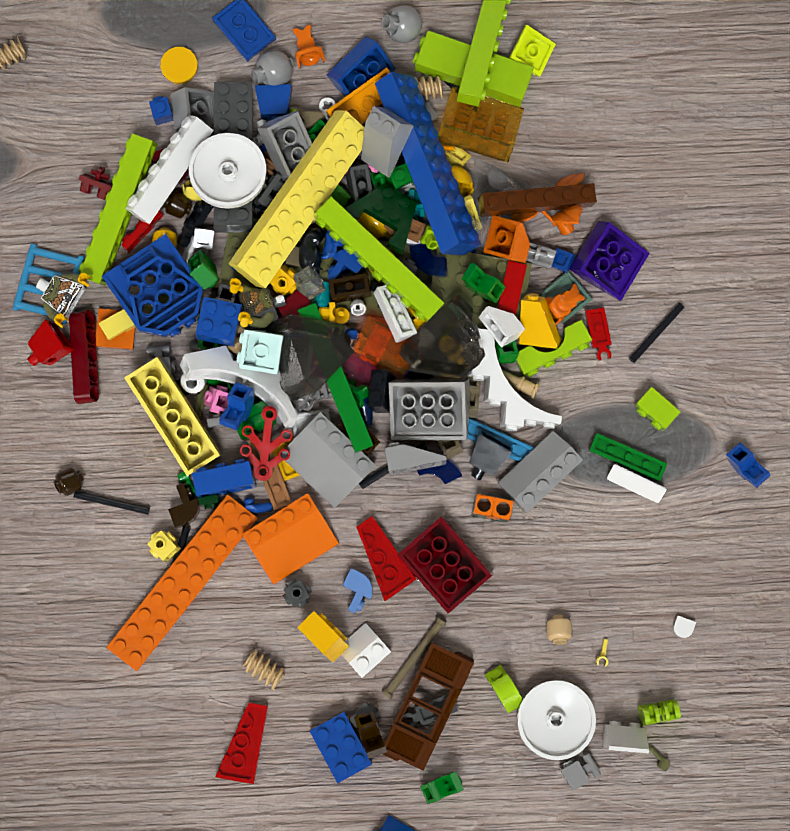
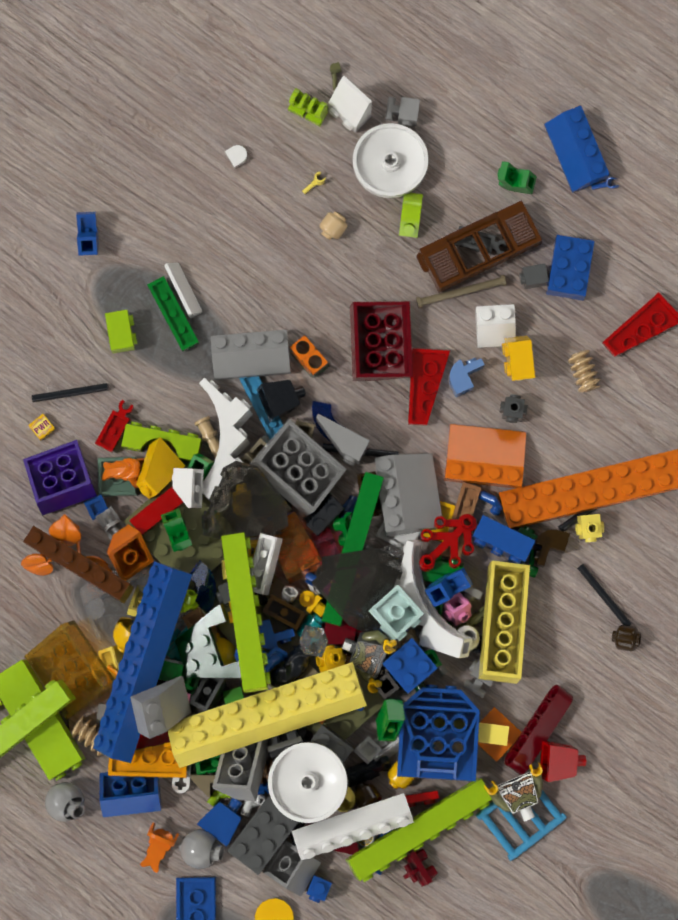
camera: 140 degrees left, 0 degrees up
dark brown brick [354,710,387,759] -> none
none -> tile [28,414,55,441]

